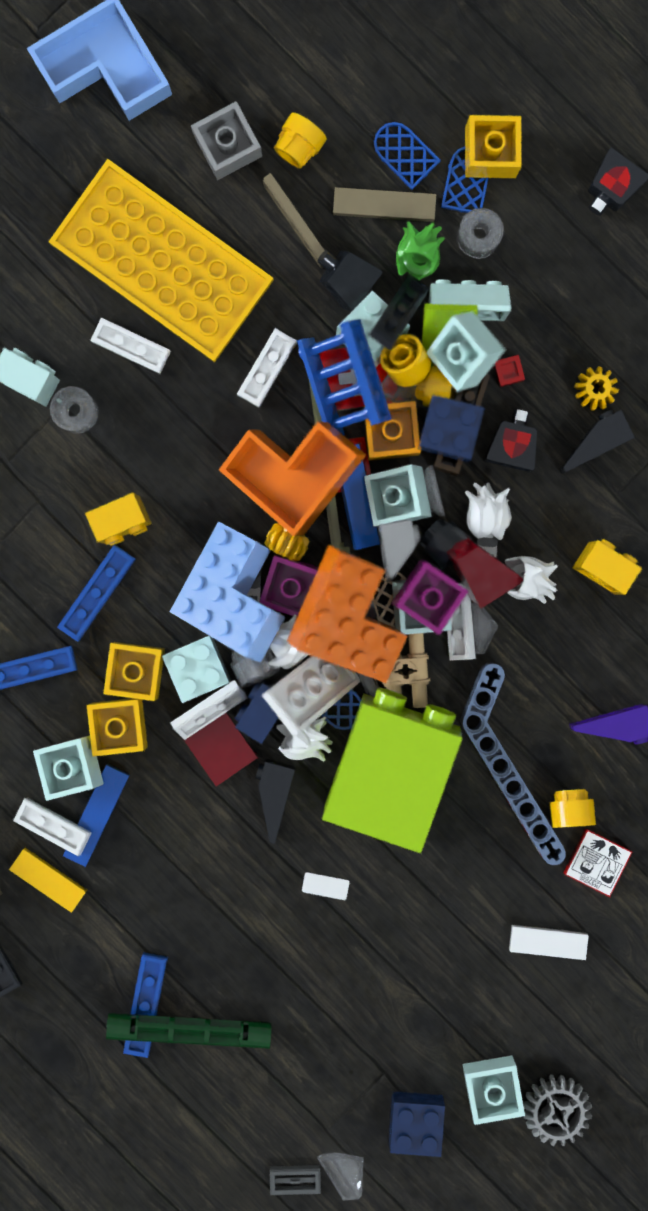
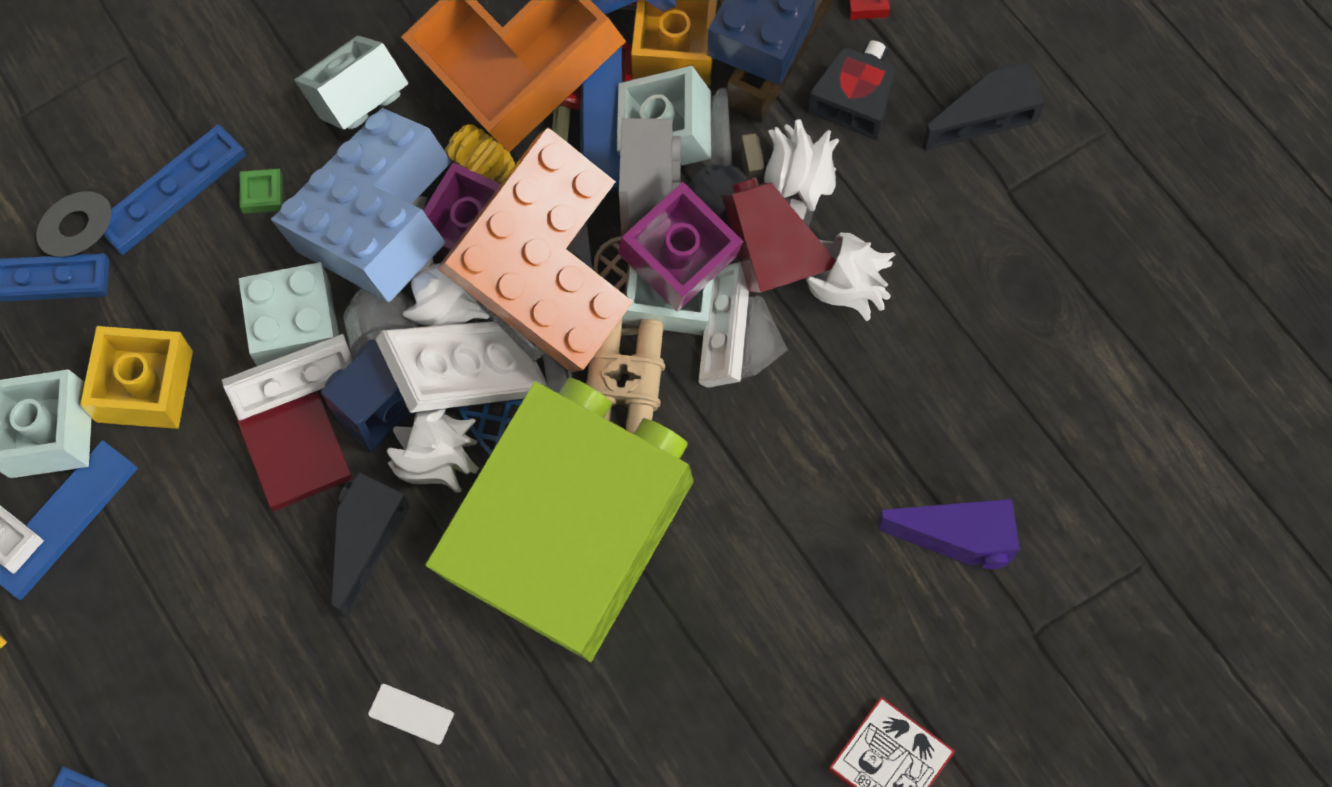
camera: 10 degrees right, 20 degrees down
yellow brick [85,493,152,546] -> none
yellow brick [103,642,165,701] -> none
sand blue beam [461,662,566,865] -> none
yellow piece [549,789,596,828] -> none
yellow brick [572,539,642,595] -> none
yellow gear [574,366,619,411] -> none
none -> dark grey piece [36,192,111,257]
none -> bright green tile [240,168,283,214]
none -> light aqua brick [295,36,408,130]
none -> dark tan tile [741,133,765,184]

